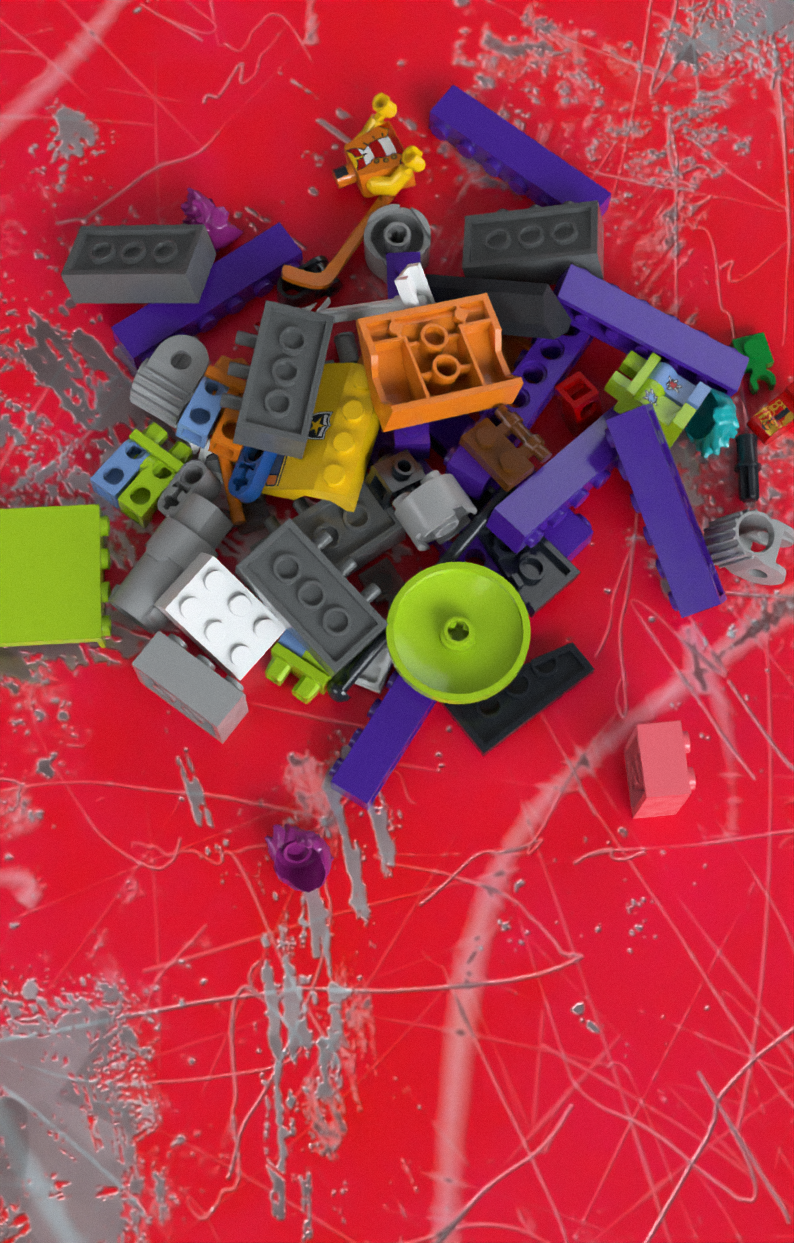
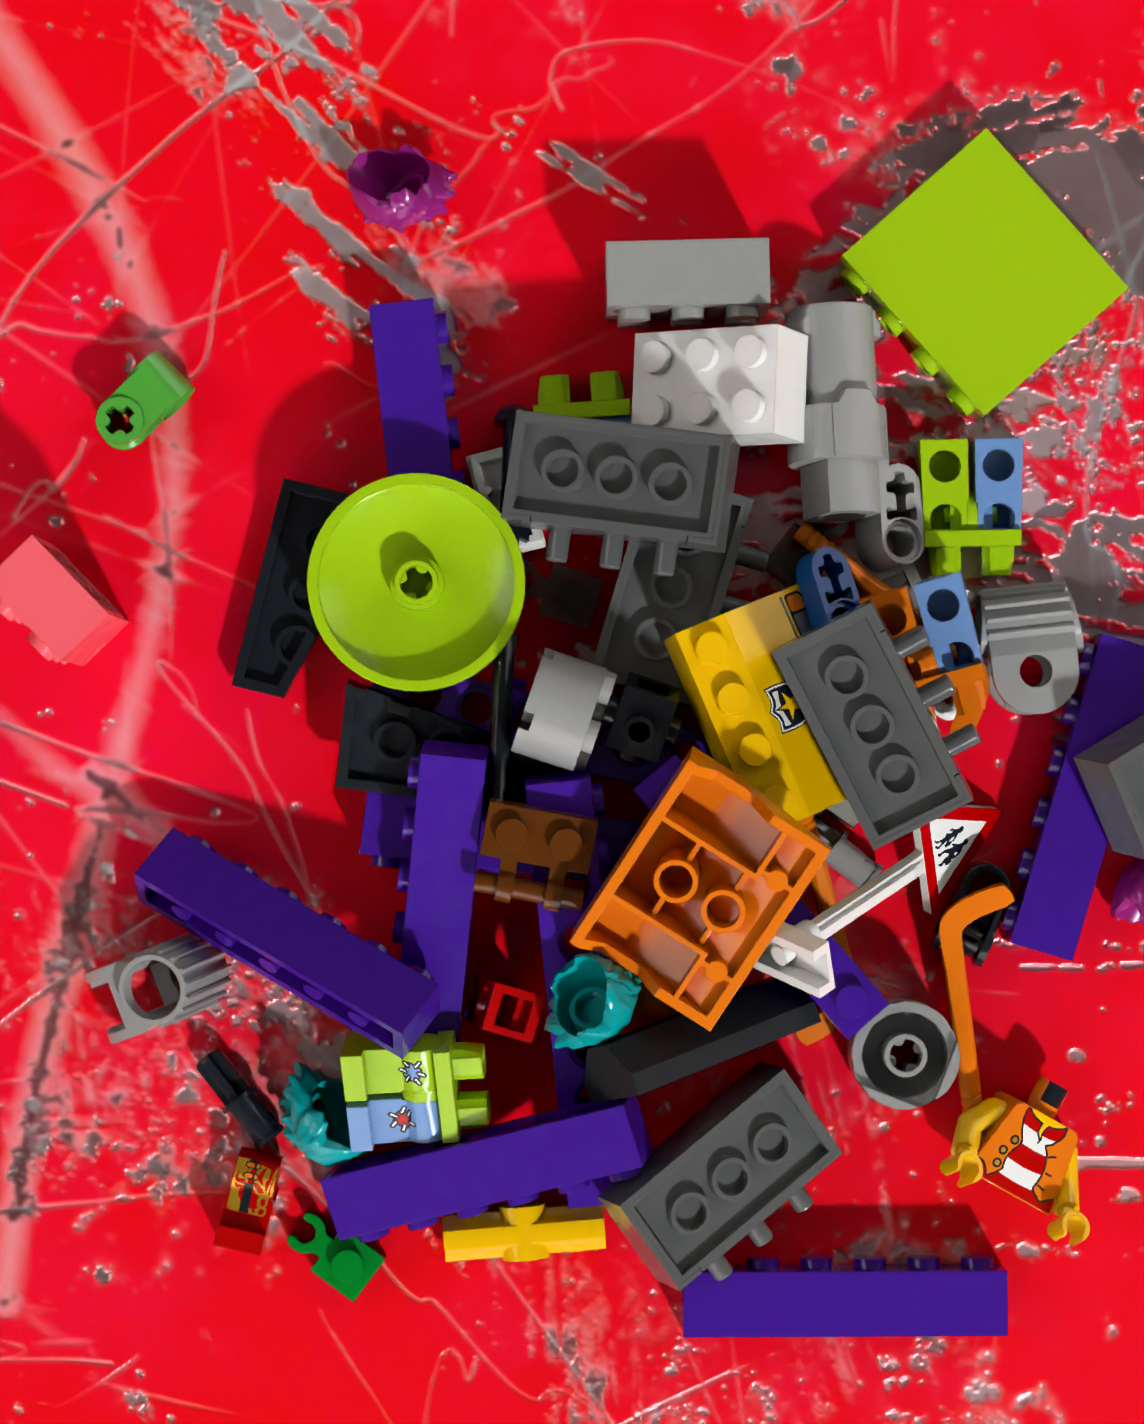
camera: 140 degrees right, 15 degrees up
none -> bright green piece [95,350,195,451]
none -> yellow piece [442,1201,606,1262]
none -> teal hair [544,952,642,1049]

